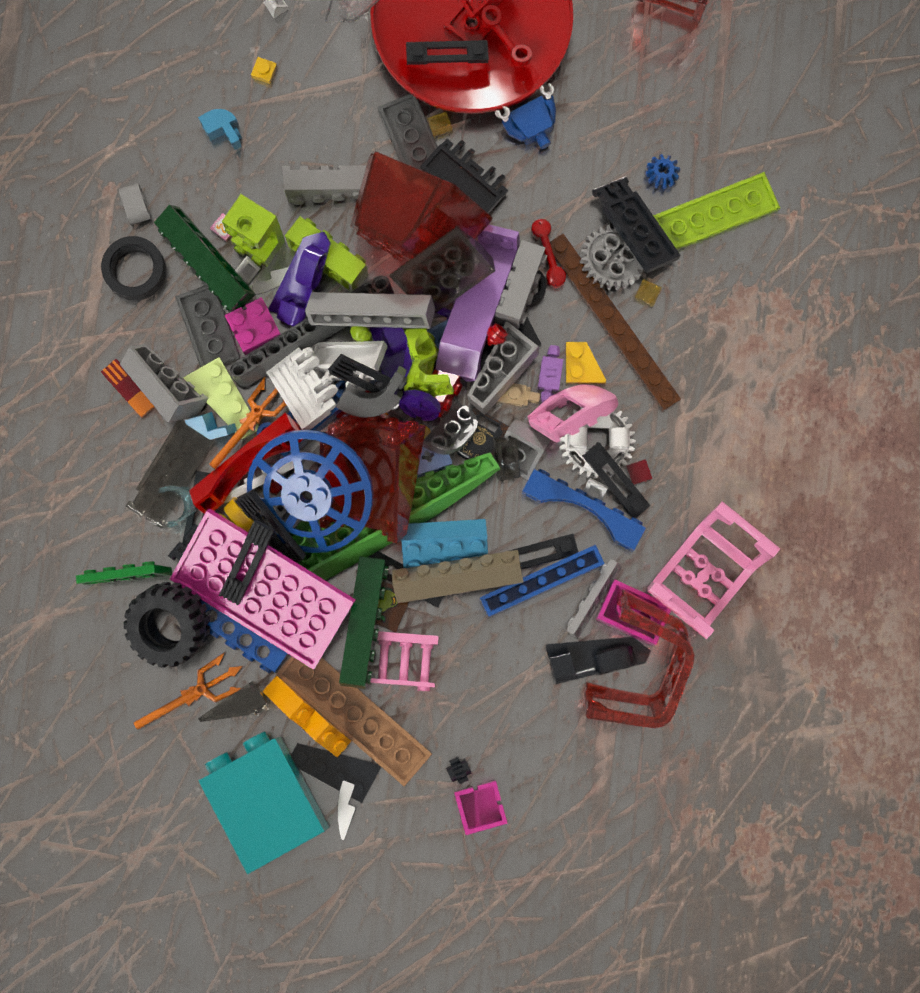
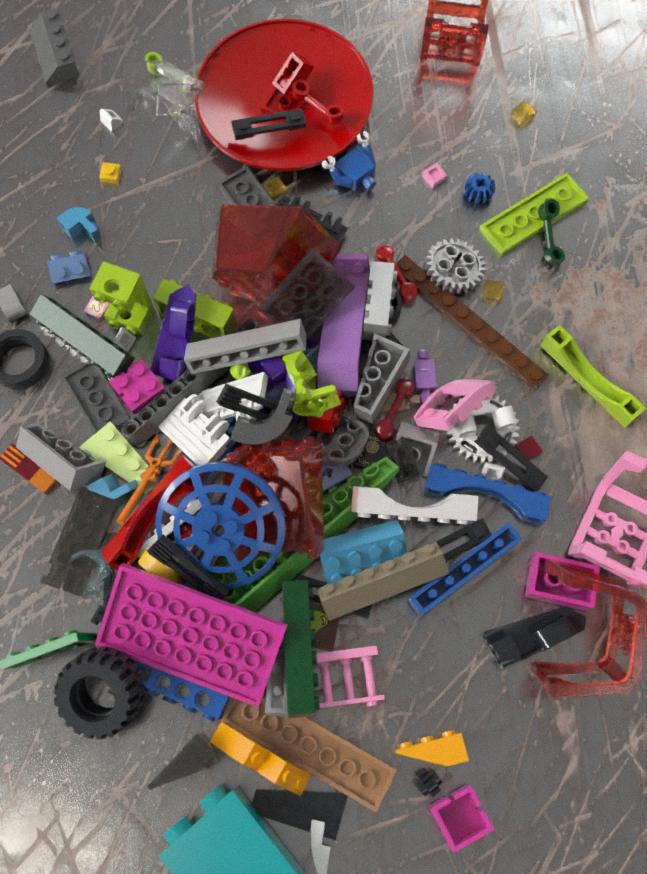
camera: 10 degrees left, 10 degrees down
orange piece [133,651,244,730] -> none
black container [219,520,275,605] -> none
white sticker [252,267,289,295] -> none
light grey wedge [282,165,369,205] -> none
dark purple tile [399,390,441,421] -> none
red plate [487,323,508,346] -> none
yellow wing [565,342,606,384] -> none
light grey plate [567,559,621,639] -> none
black hinge [592,177,681,274] -> none
none -> medium blue bracket [47,250,91,284]
none -> light grey plate [265,649,288,716]
none -> white arch [351,486,478,524]
none -> dark red piece [375,378,415,442]
none -> light orange slope [395,730,469,766]
none -> bright pink tile [422,163,448,188]
none -> clear yellow tile [511,101,537,125]
none -> dark green piece [538,199,565,265]
none -> lime arch [540,324,646,428]

